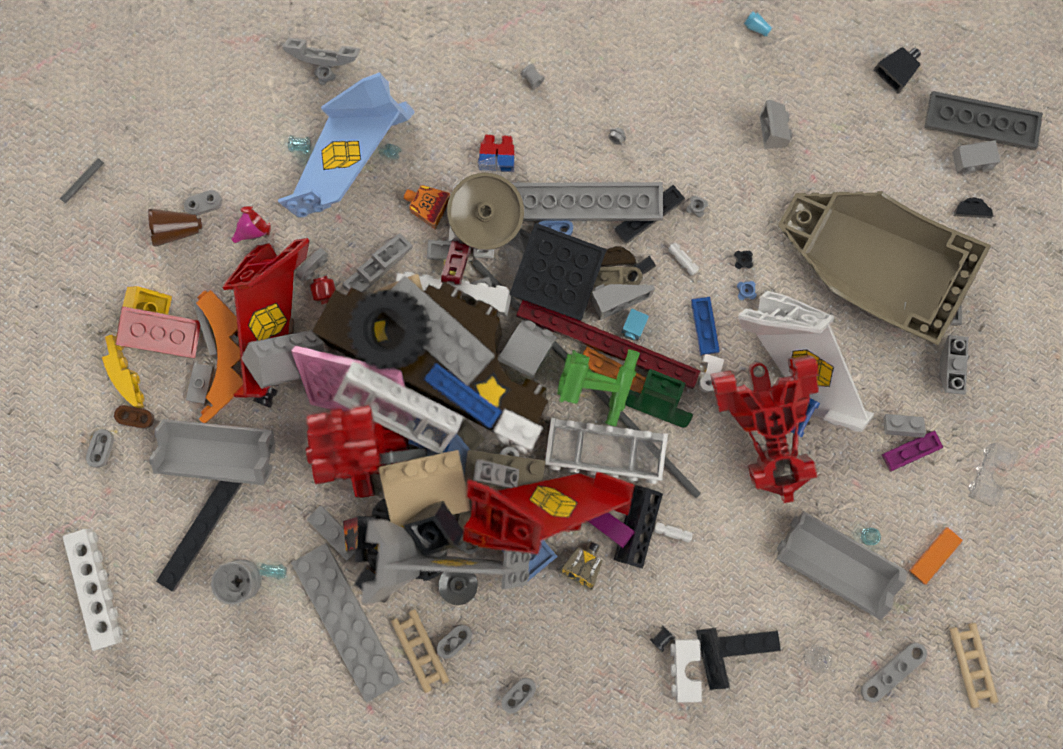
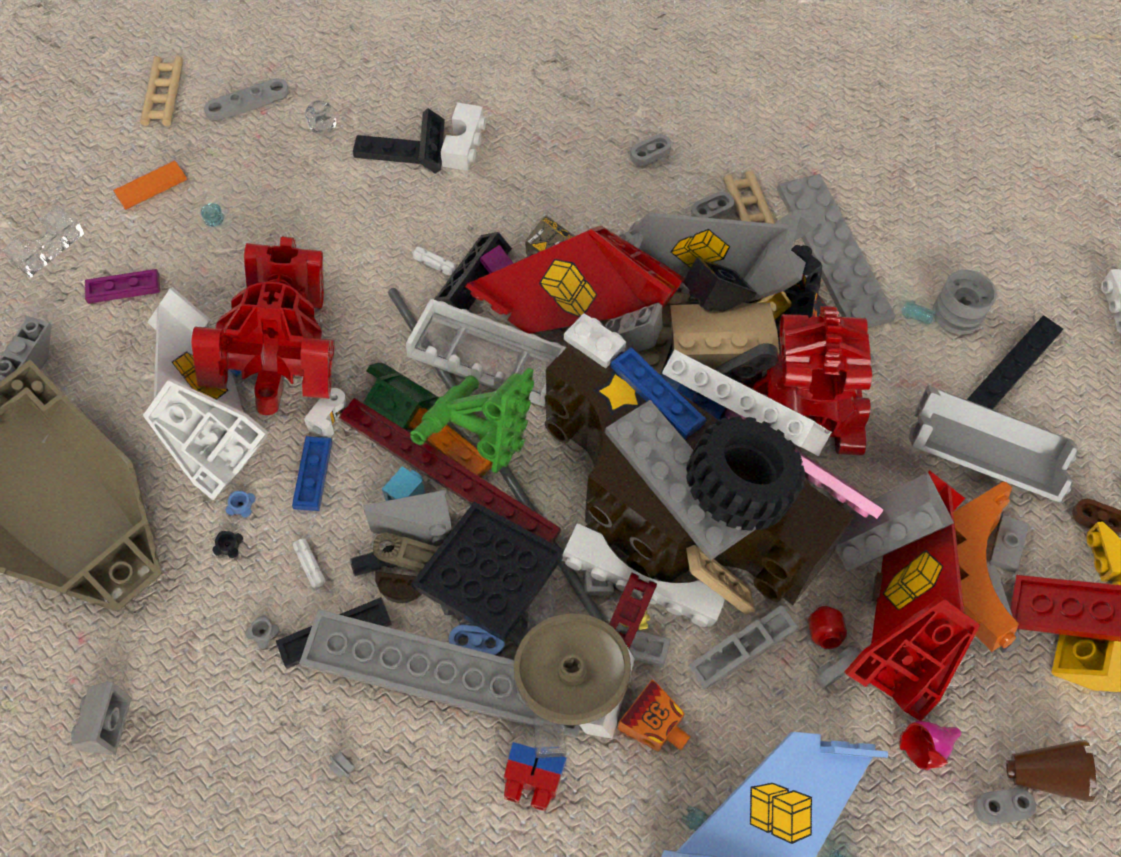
camera: 170 degrees left, 20 degrees down
light grey slope [498,319,557,378] -> none
black bush [650,626,676,652] -> none
light grey panel [777,511,907,620] -> none
light grey plate [883,414,926,438] -> none

